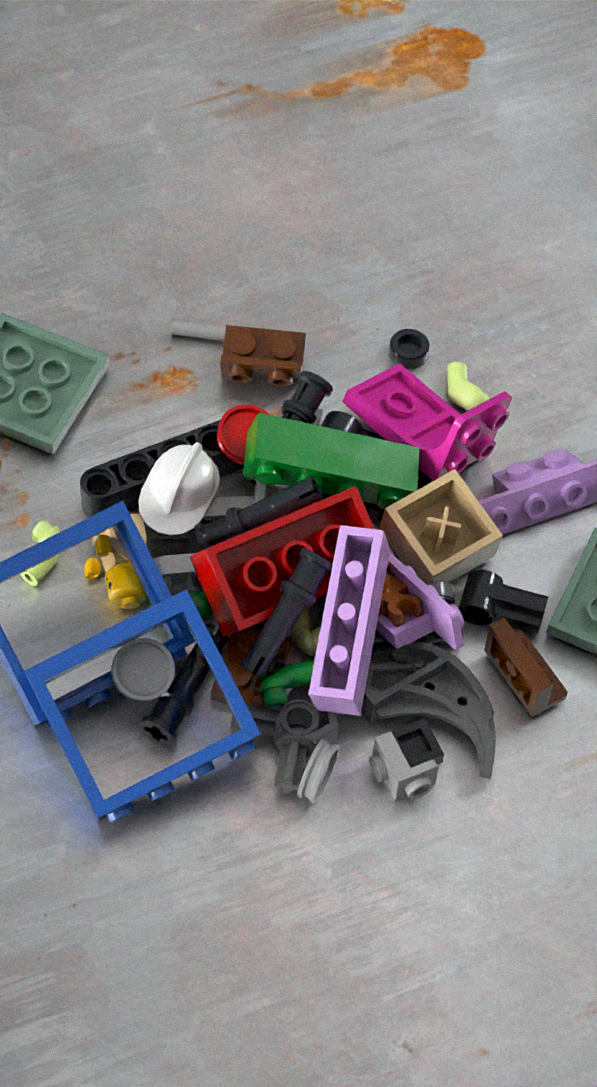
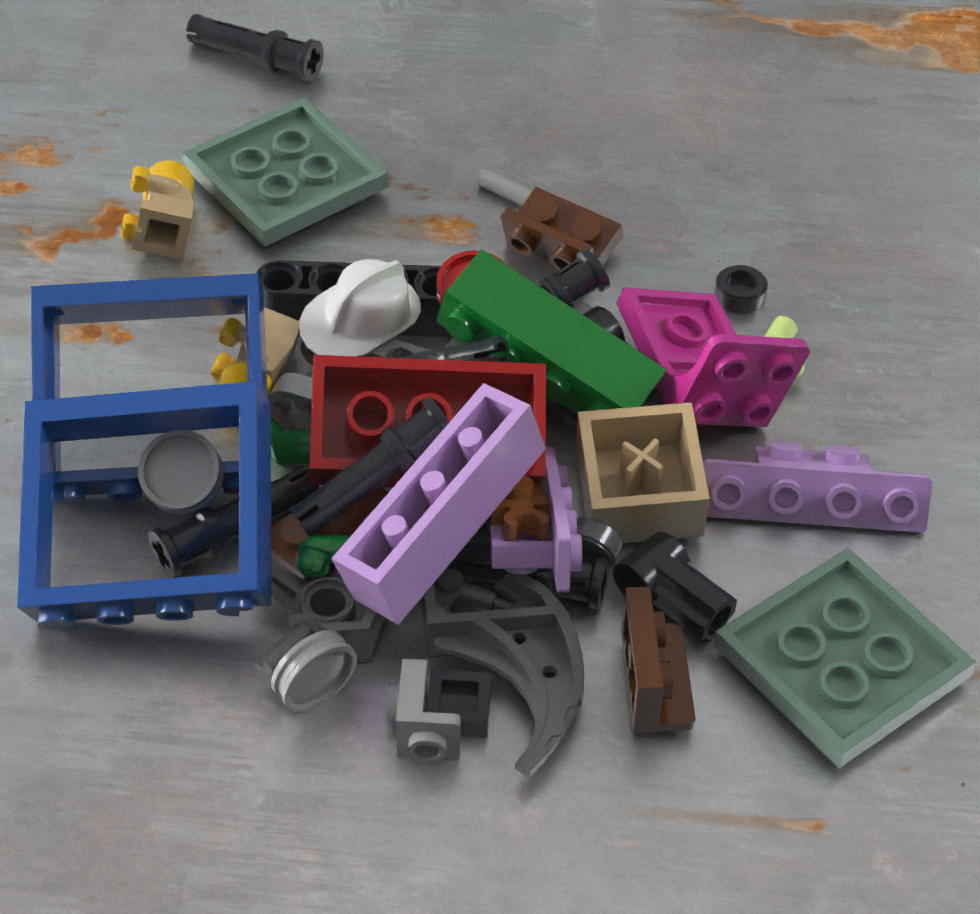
camera: 30 degrees right, 10 degrees down
yellowish green arm [21,520,61,586] -> none

